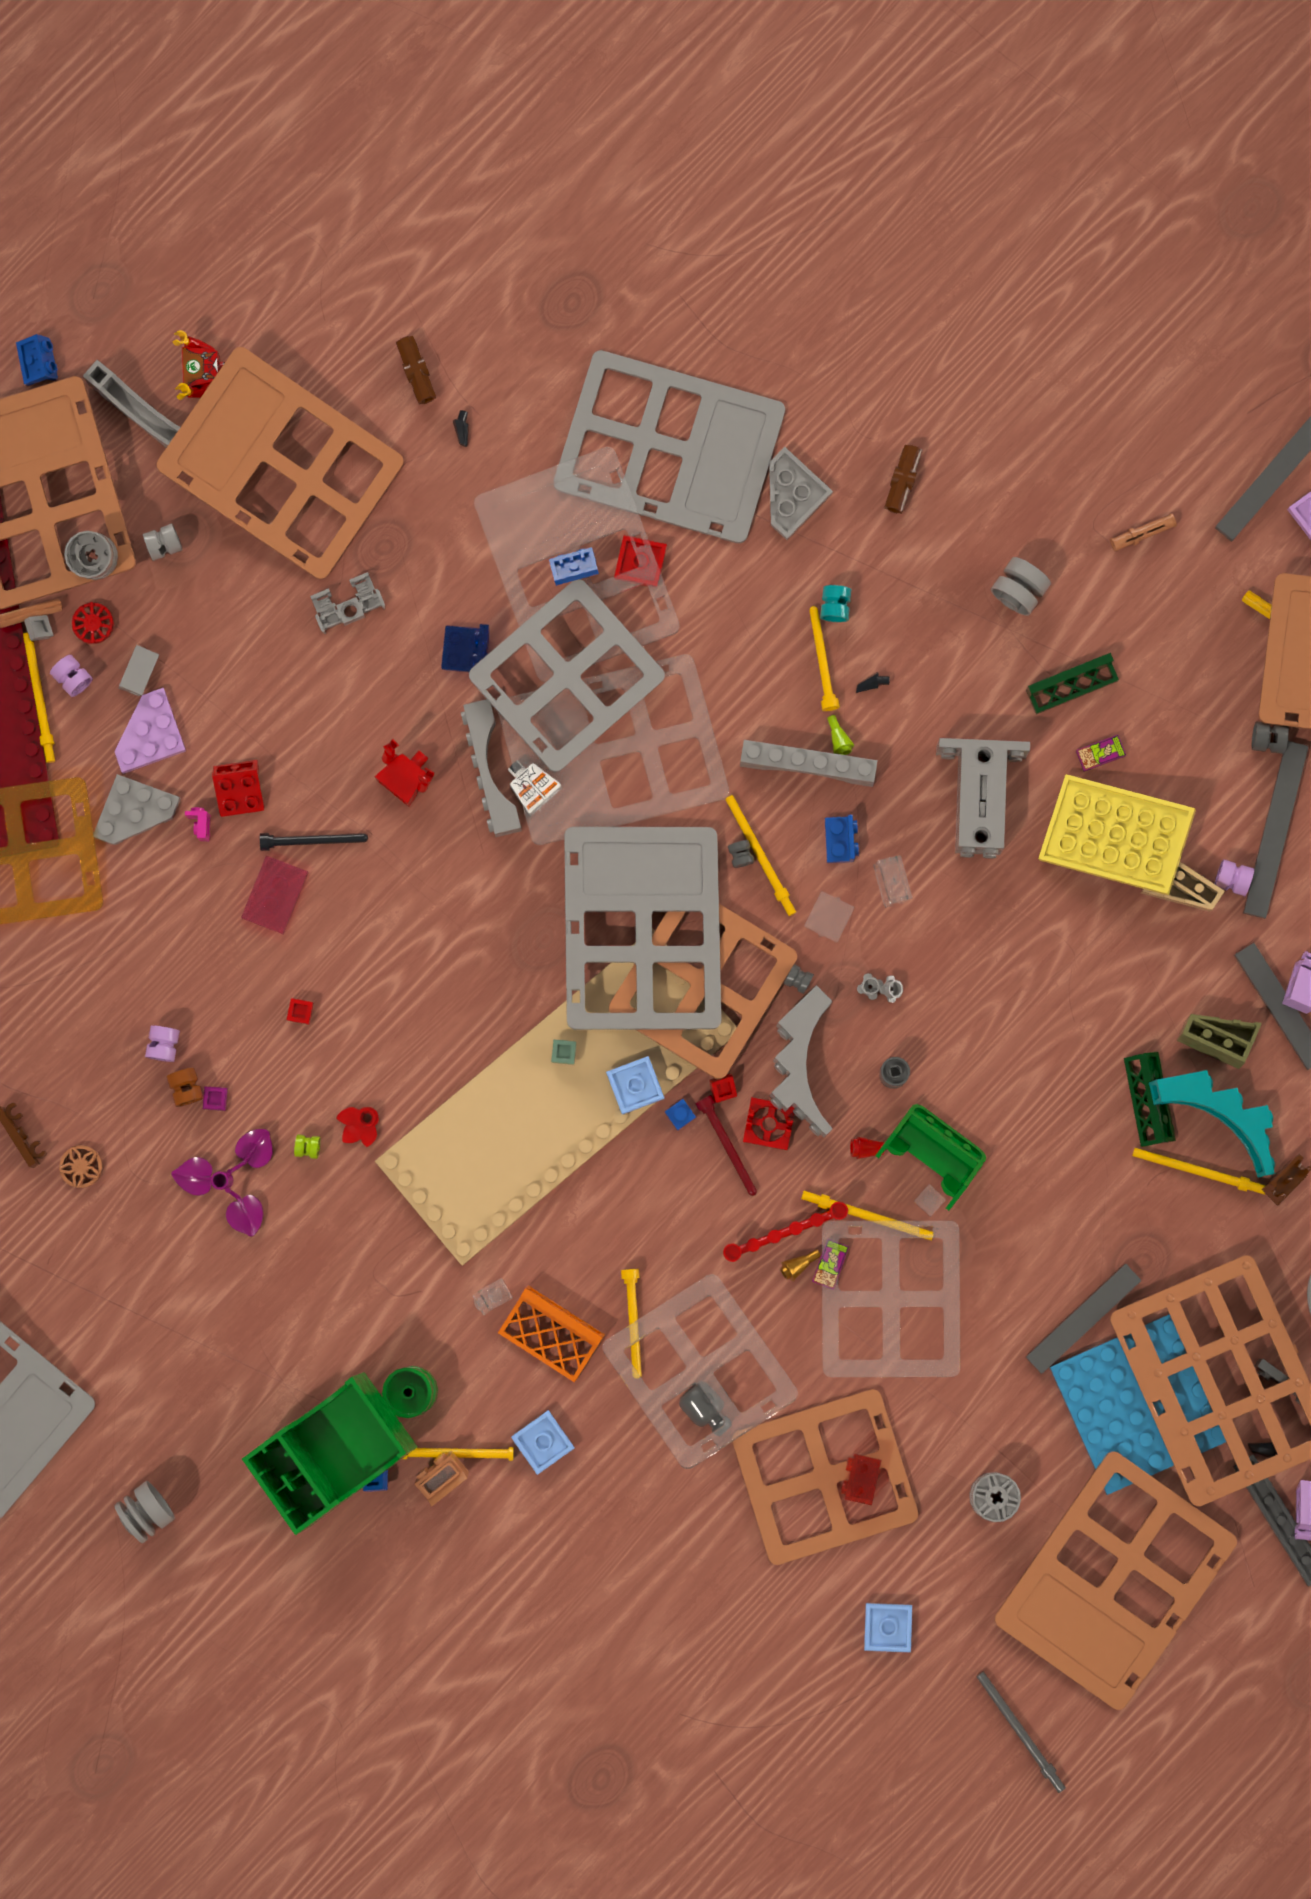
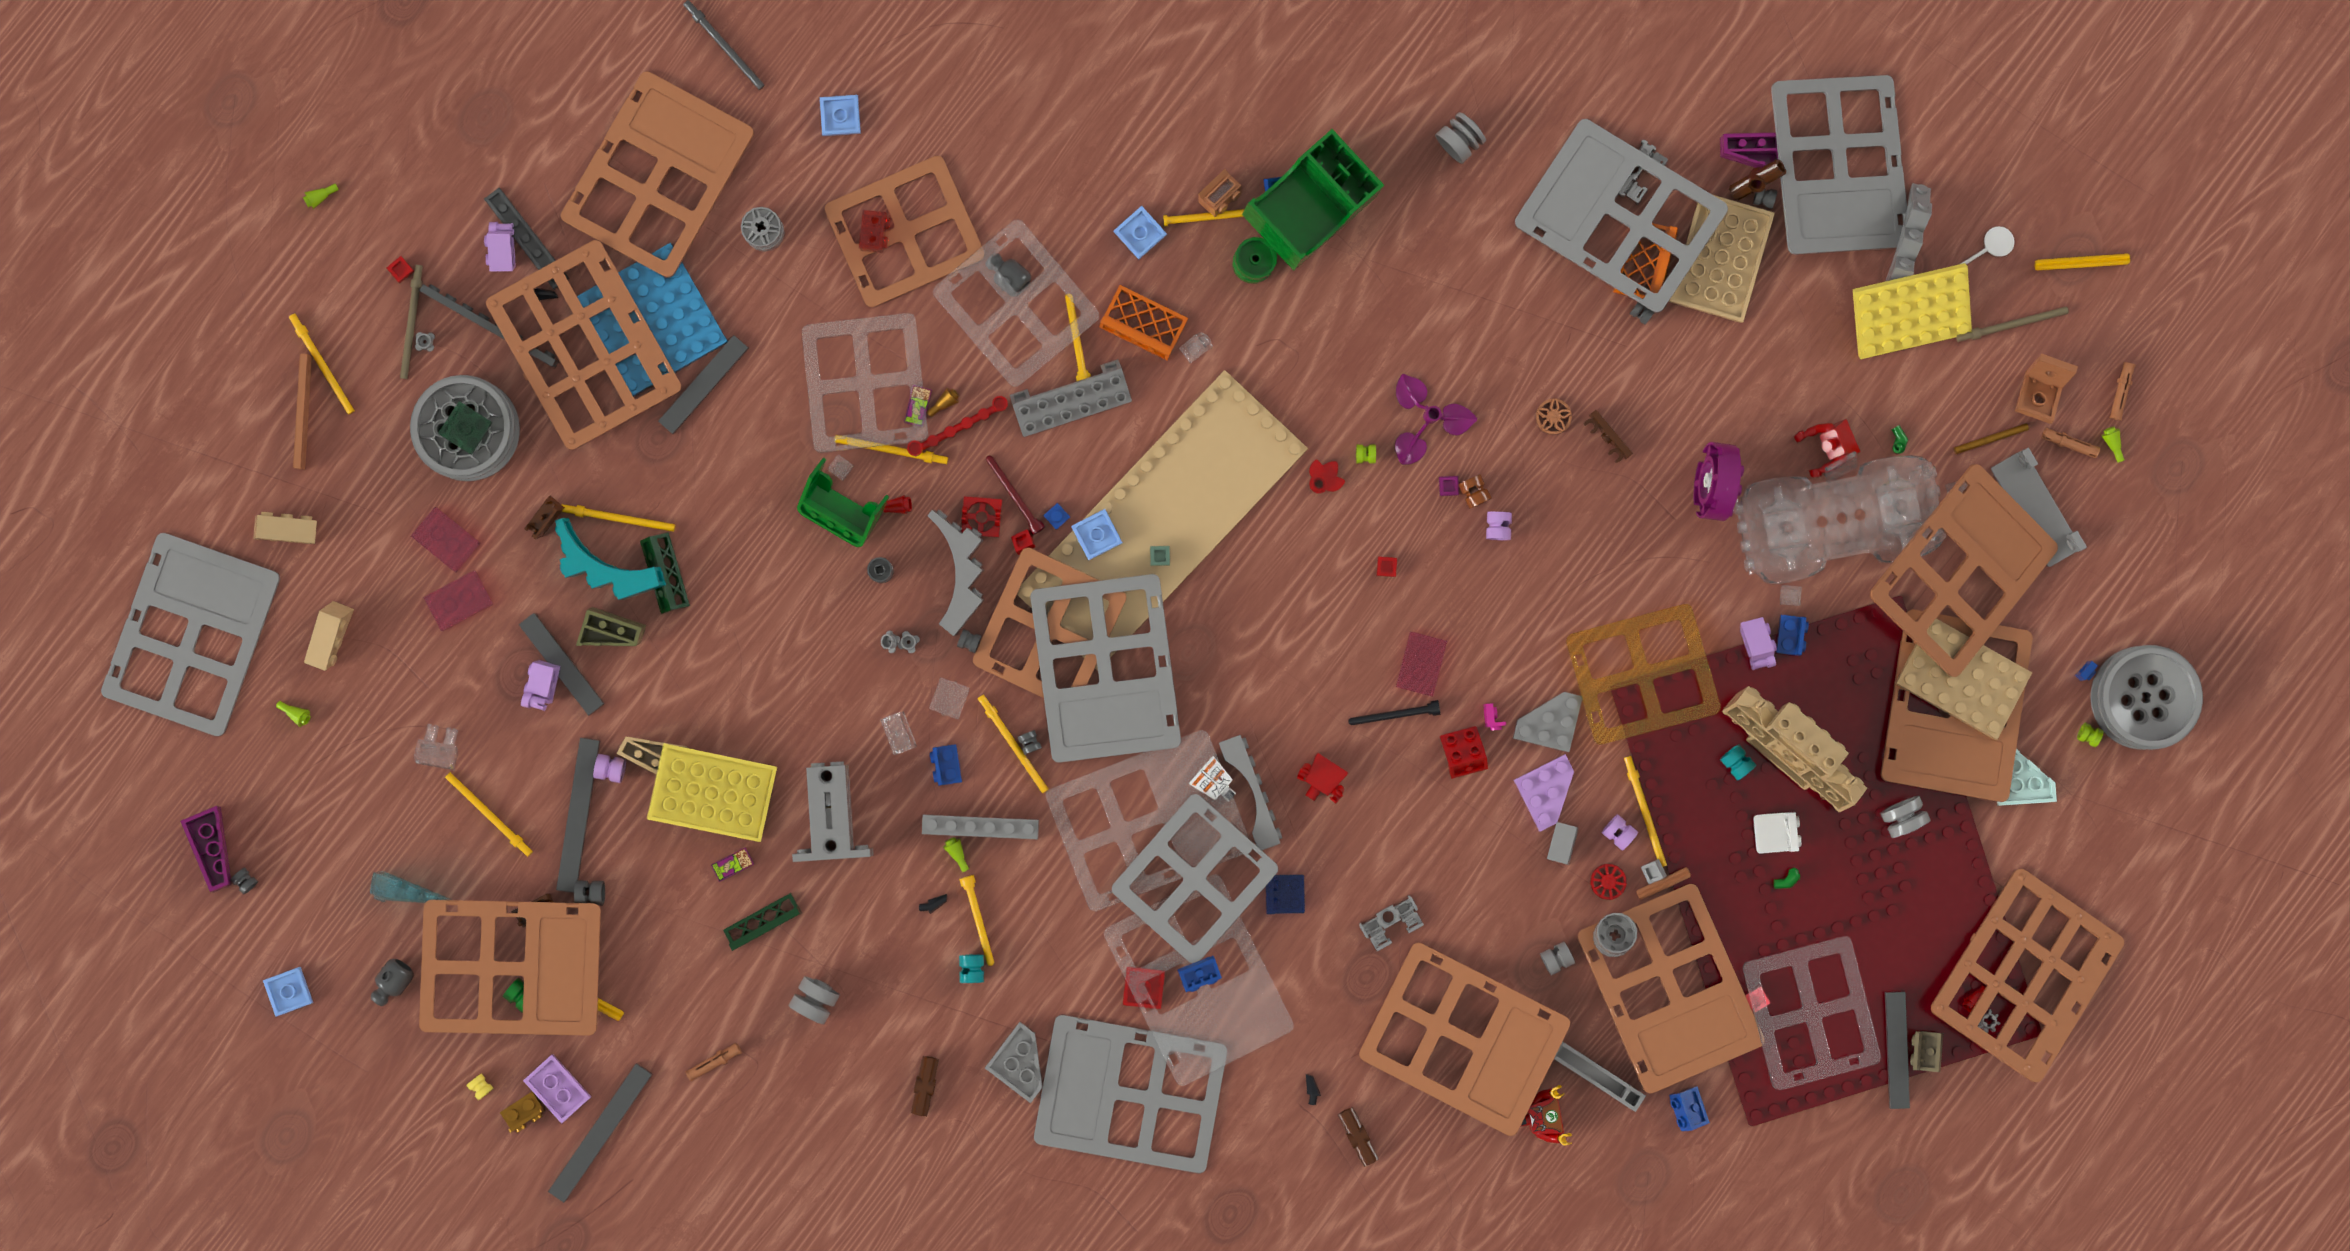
camera: 170 degrees right, 5 degrees up
none -> light grey bracket [1010,359,1132,437]

